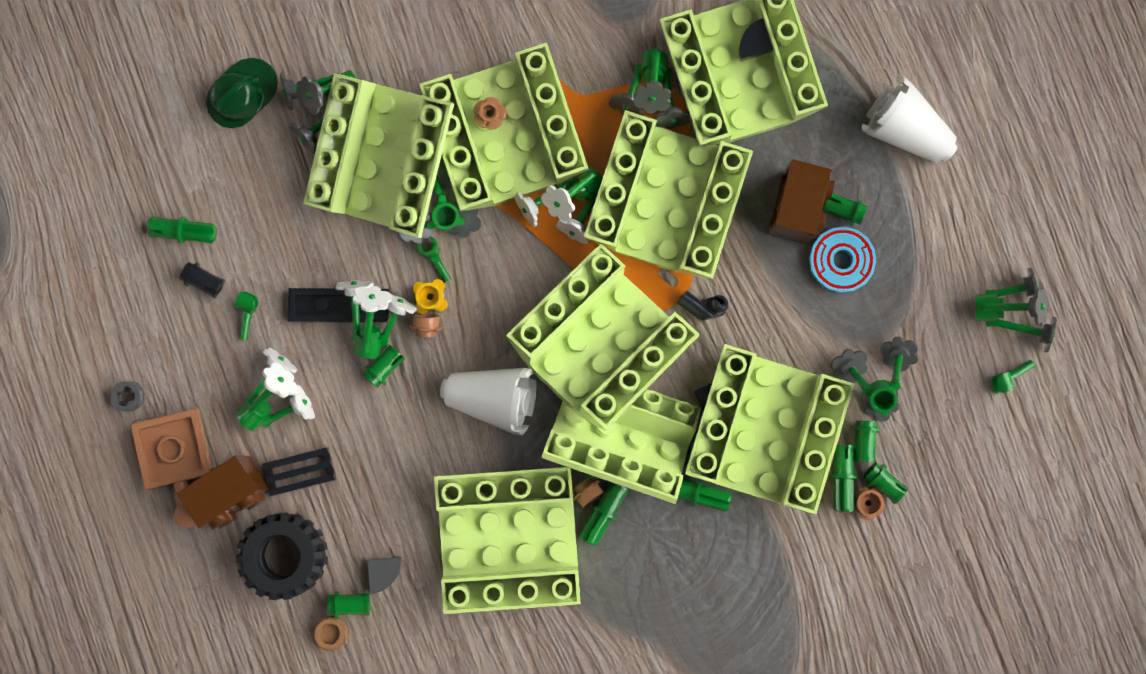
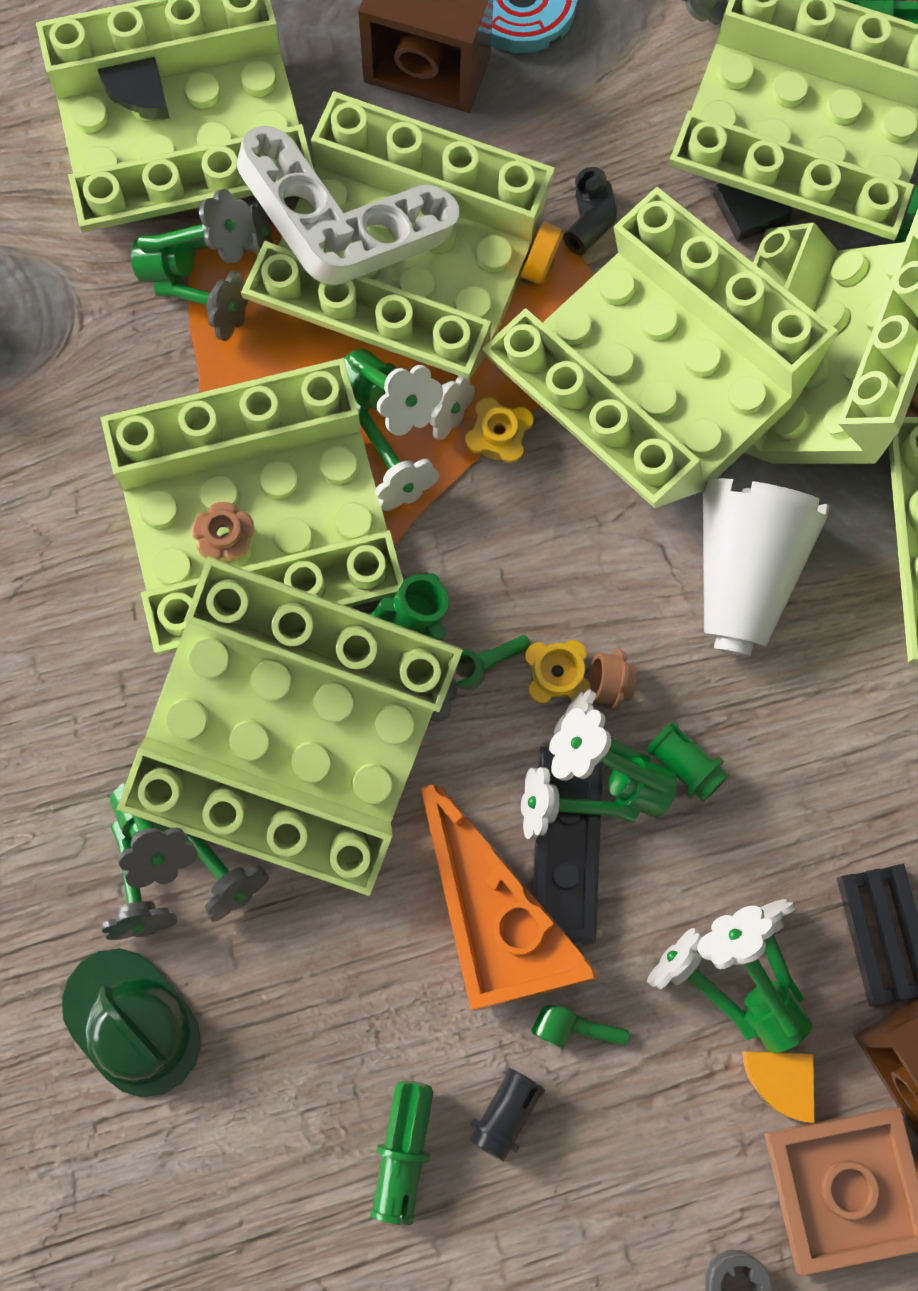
camera: 90 degrees left, 10 degrees down
none -> white beam [237,126,459,285]
none -> orange wing [420,784,599,1011]
none -> yellow plate [466,397,533,463]
none -> light orange tile [521,221,564,285]
none -> light orange tile [742,1051,815,1123]

